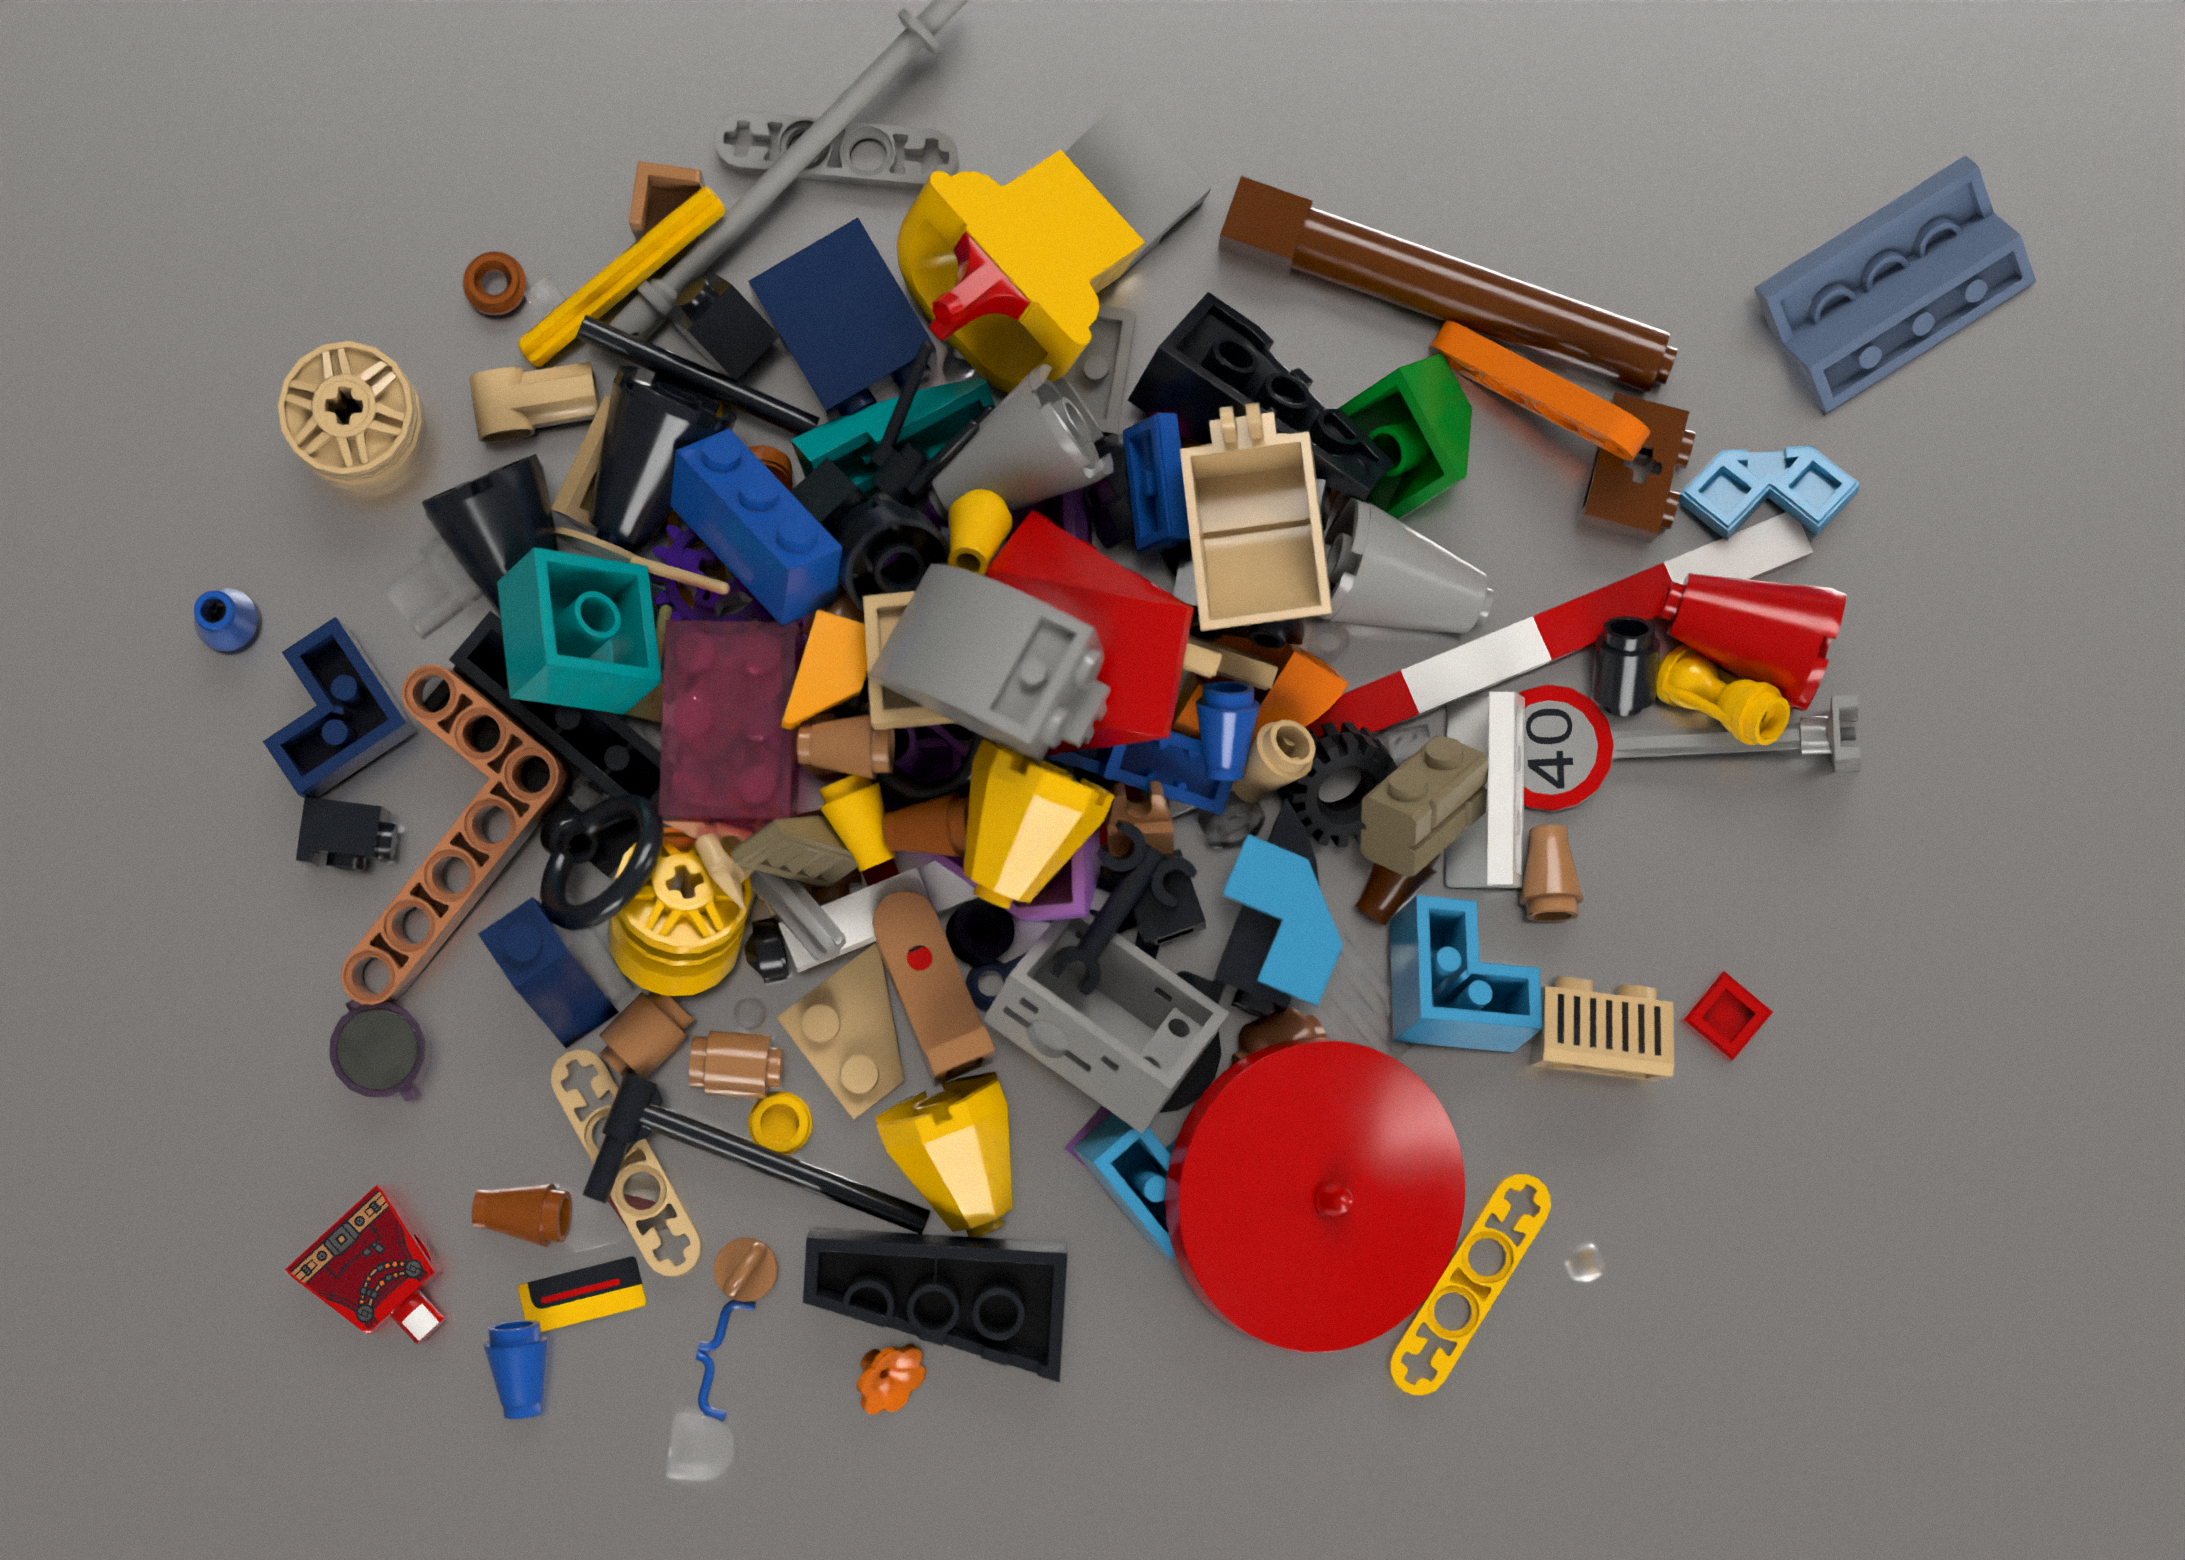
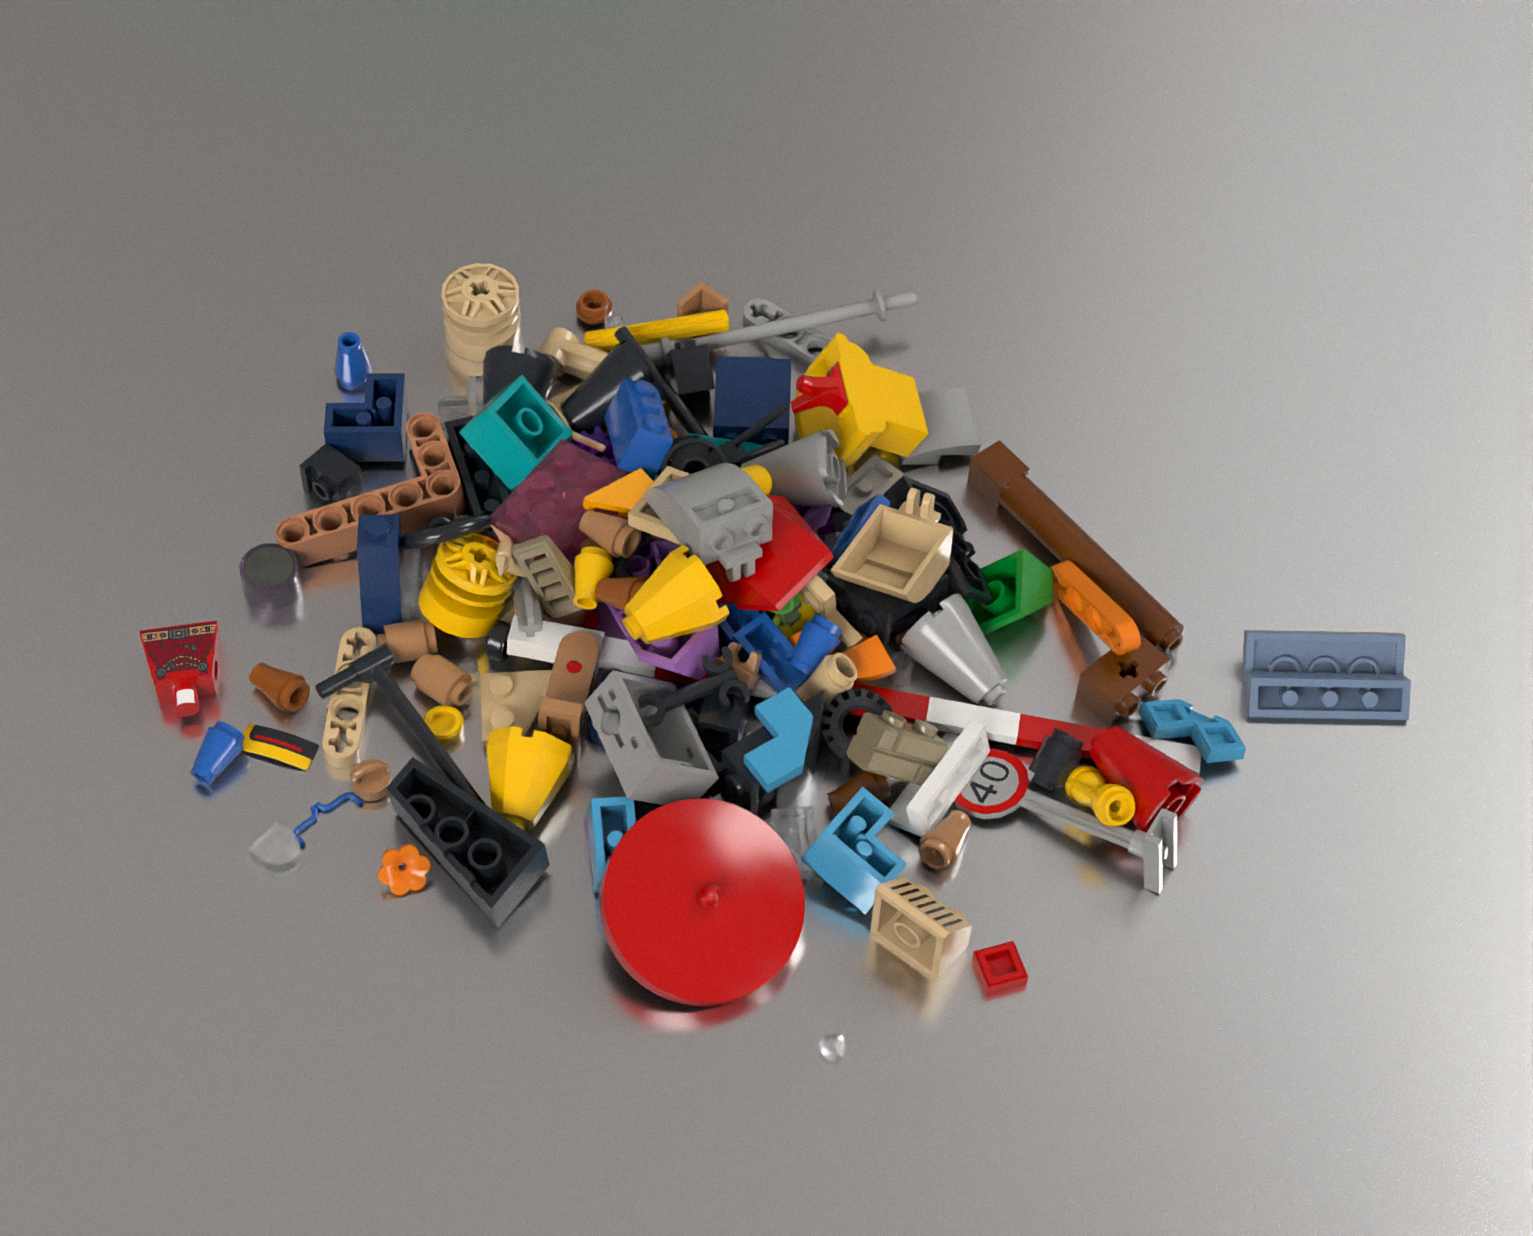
camera: 35 degrees right, 30 degrees down
yellow beam [1388,1174,1551,1395] -> none

